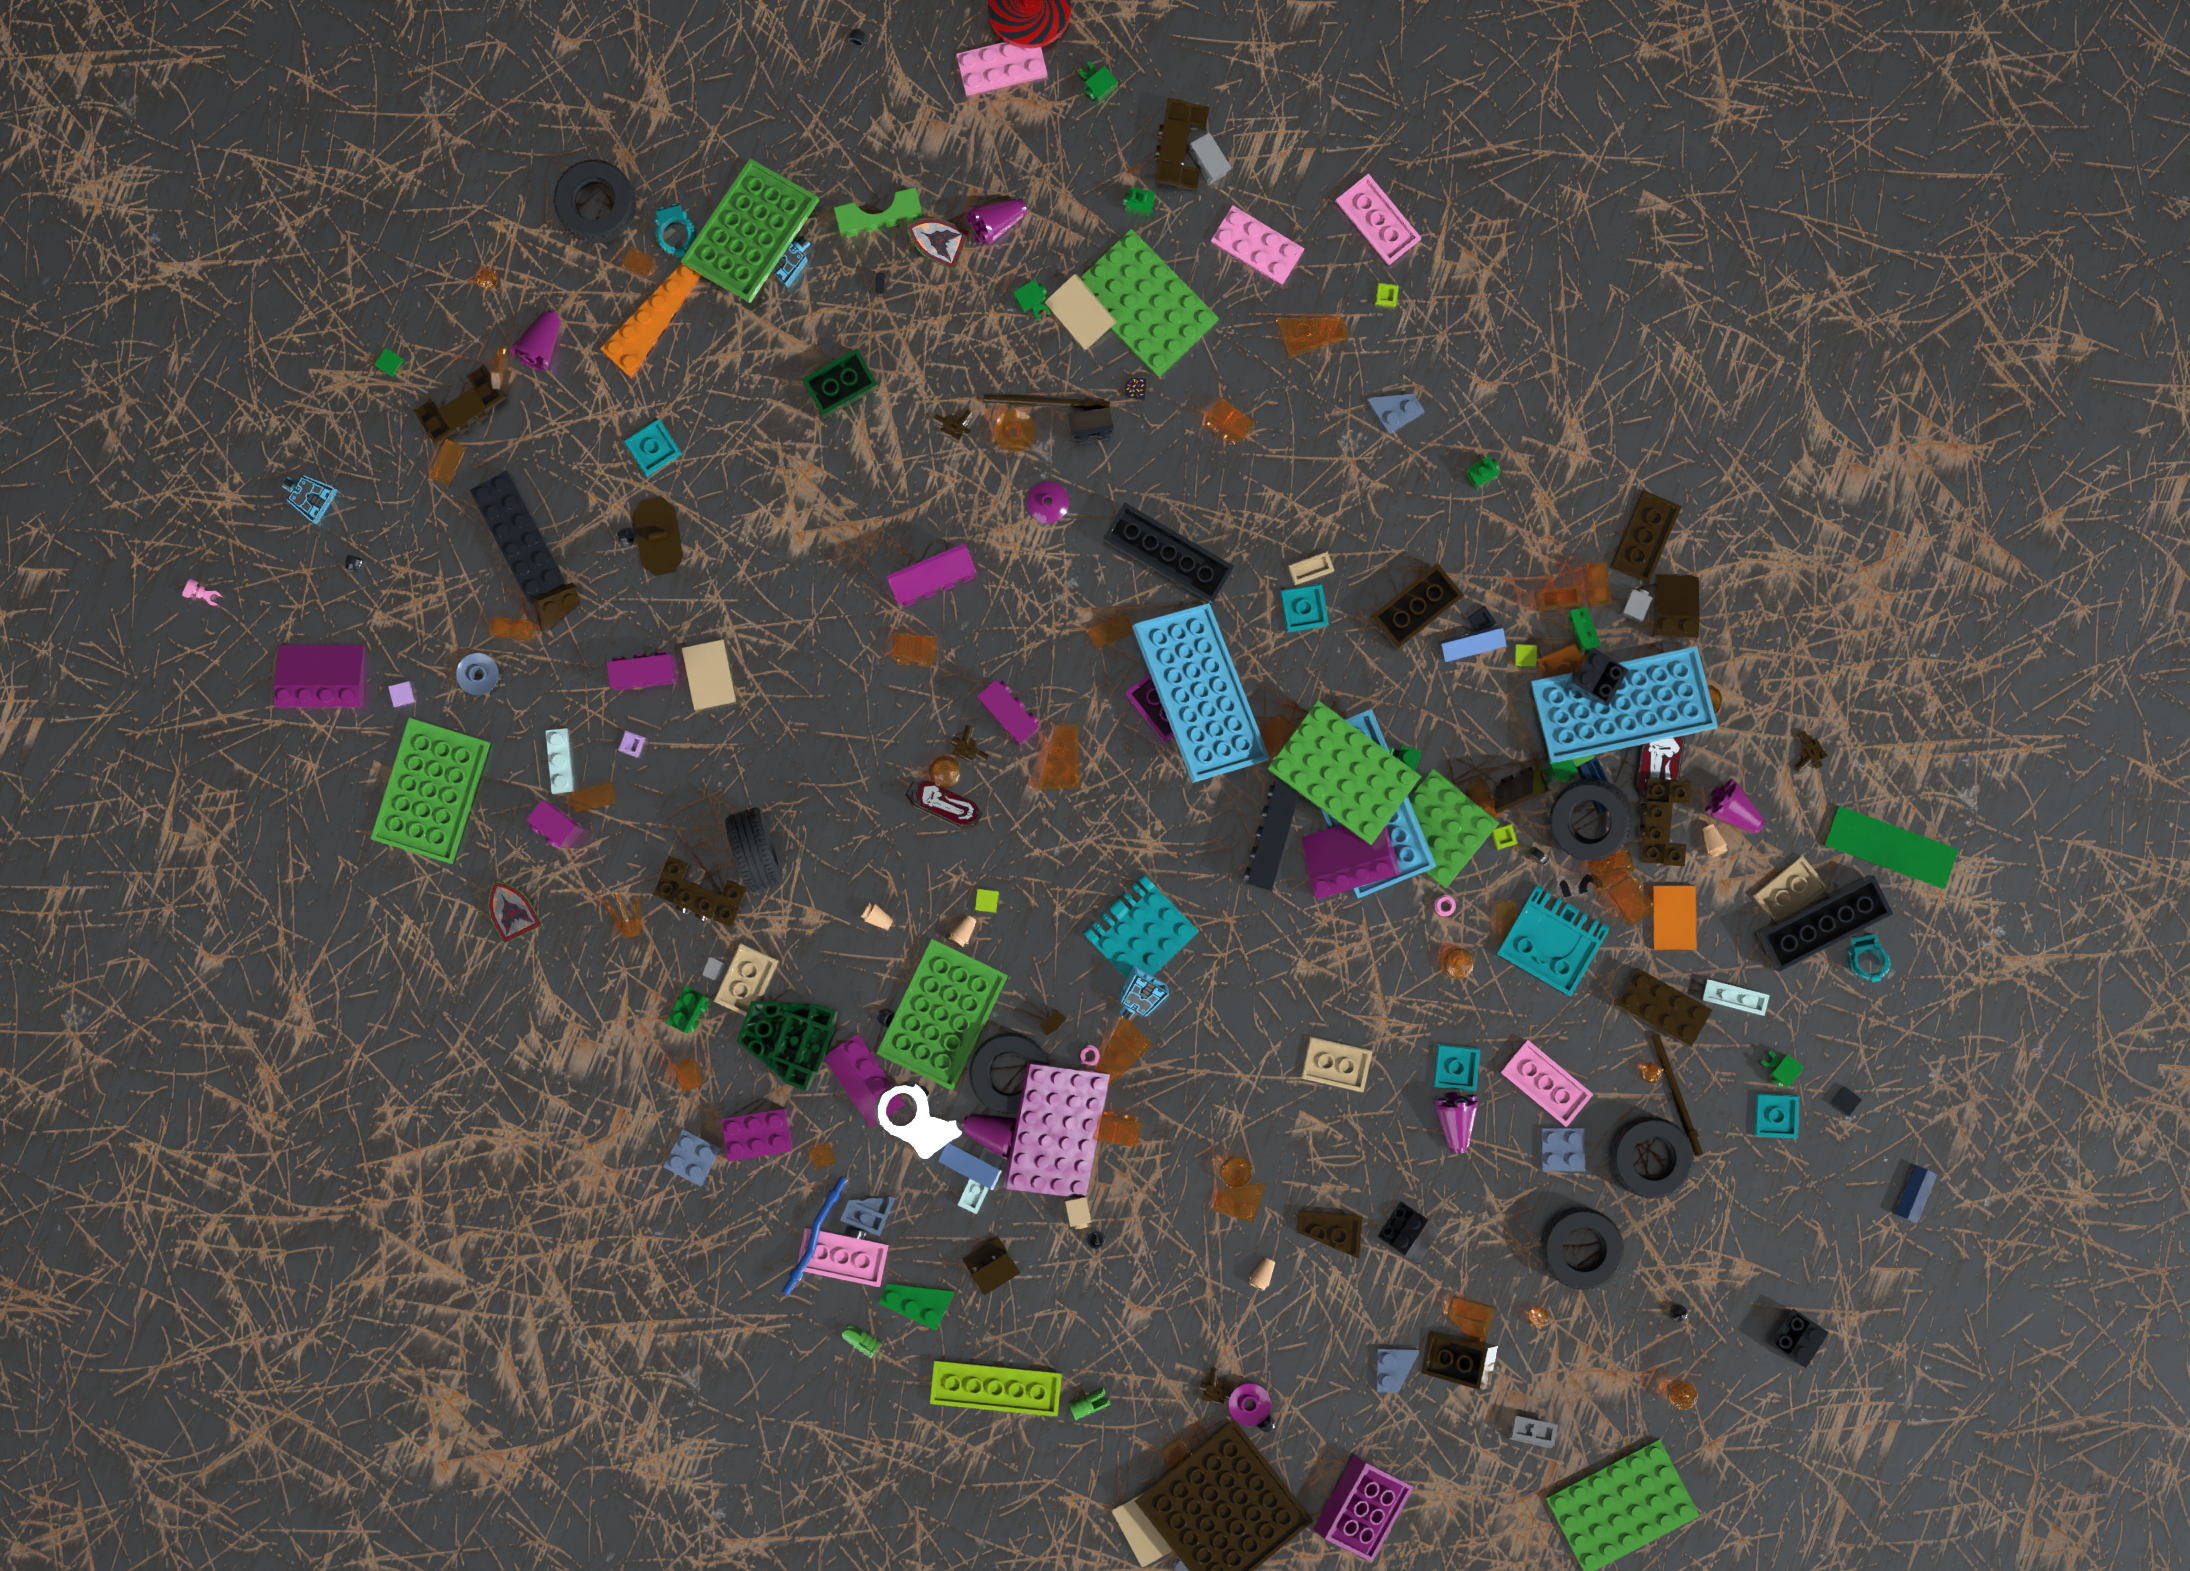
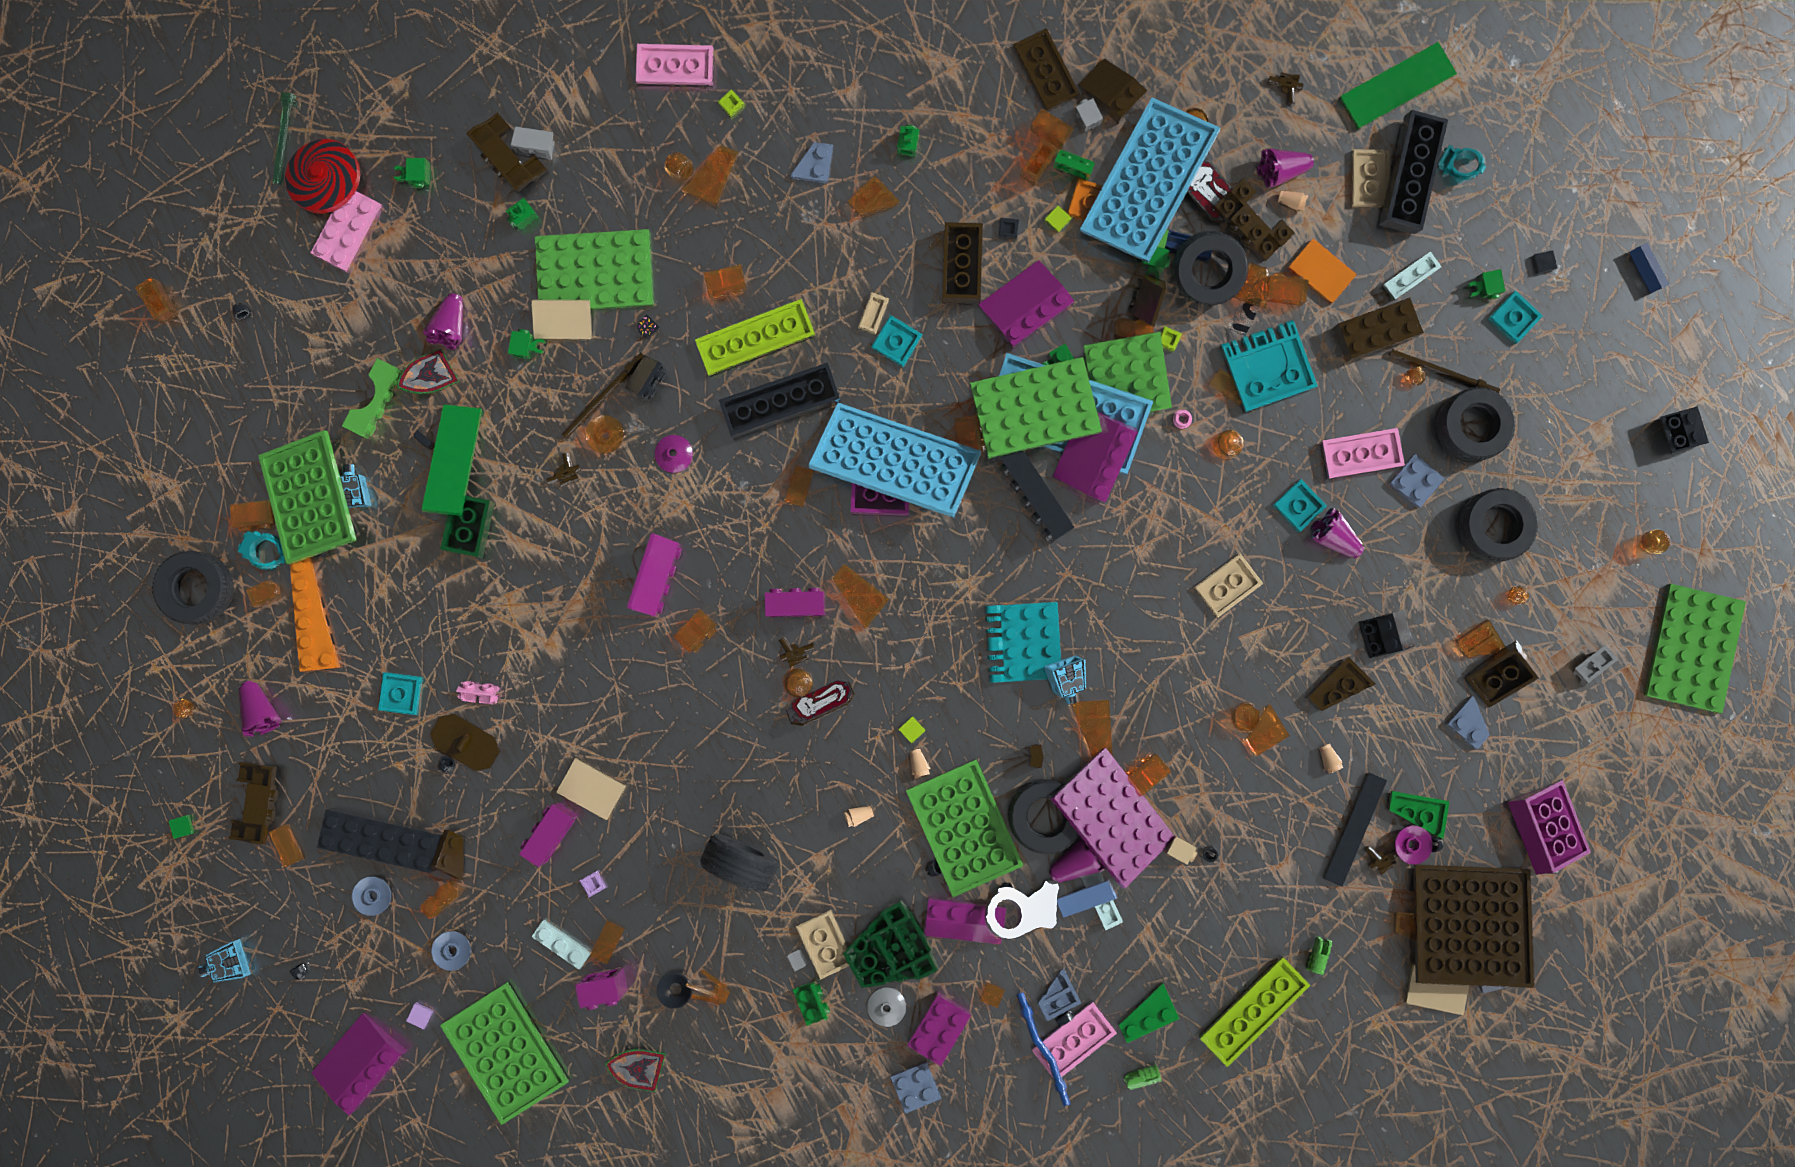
camera: 50 degrees left, 0 degrees up
bright pink piece [182,578,222,606] -> none
clear orange tile [491,346,508,389] -> none
dark brown bracket [653,856,747,928] -> none
clear orange brick [674,1058,705,1092] -> none
dark brown bracket [962,1236,1021,1295] -> none
bright pink plate [1078,1045,1100,1066] -> none
bright pink plate [1211,205,1304,285] -> none
medium blue tile [1440,625,1506,662] -> none
black tile [1528,847,1550,866] -> none
black slope [1565,647,1629,706] -> none
black hinge [1670,1304,1688,1322] -> none
none -> clear orange brick [230,500,276,532]
none -> sand blue dish [352,877,391,916]
none -> green tile [422,404,482,516]
none -> bright pink hinge [456,681,500,704]
none -> black piece [657,973,692,1009]
none -> clear orange head [665,152,694,181]
none -> lime plate [695,299,815,376]
none -> clear orange wing [847,175,900,216]
none -> light grey dish [867,987,906,1027]
none -> magenta slope [978,260,1074,350]
none -> black tile [1323,772,1387,887]
none -> green wing [1387,791,1450,839]

